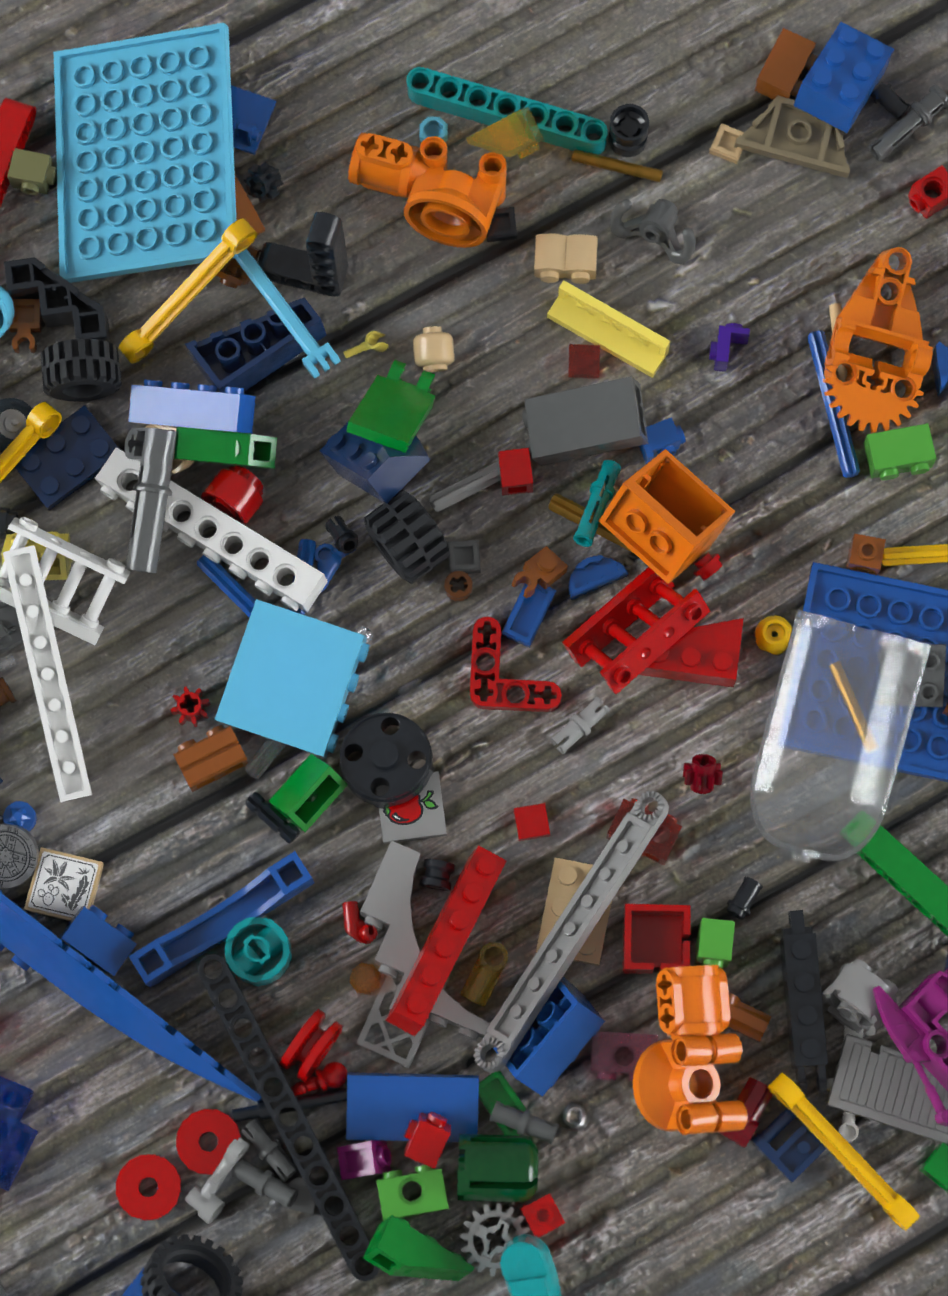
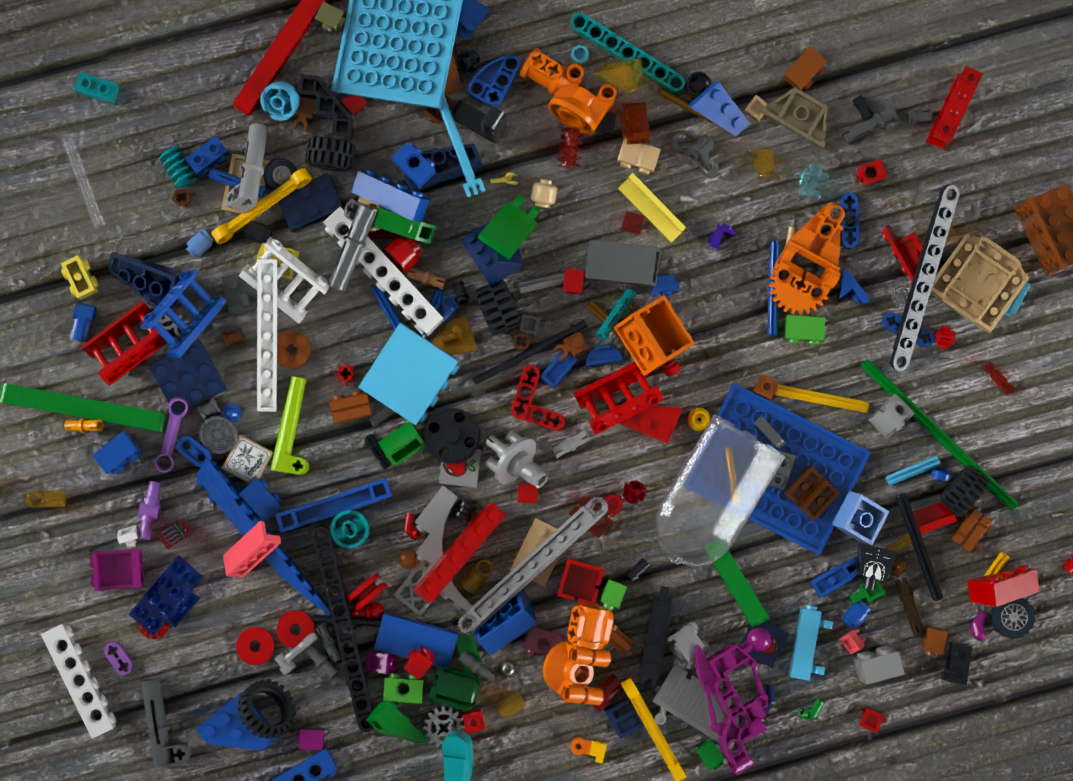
camera: 10 degrees right, 10 degrees up
yellow piece [119,219,257,364] -> none
blue brick [793,21,894,133] -> none
none -> coral panel [223,521,281,578]
none -> lime axle [270,376,309,475]
none -> dark orange plate [277,330,312,369]
none -> red tile [340,96,367,116]
none -> clear red axle [368,229,403,239]
none -> blue brick [391,142,436,189]
none -> medium nougat pin [407,267,447,290]
none -> pearl gold shield [432,315,478,355]
none -> blue beam [468,55,520,108]
none -> black bar [472,320,587,385]
none -> light grey piece [485,430,548,488]
none -> clear yellow brick [496,692,526,719]
none -> clear red piece [557,127,585,169]
none -> leg [570,737,607,764]
none -> red tile [600,494,623,517]
none -> clear red brick [619,102,650,145]
none -> blue wing [688,81,750,136]
none -> clear yellow brick [752,149,774,178]
none -> dark grey beam [754,416,785,450]
none -> clear light blue hips [795,164,829,199]
none -> blue beam [840,193,859,249]

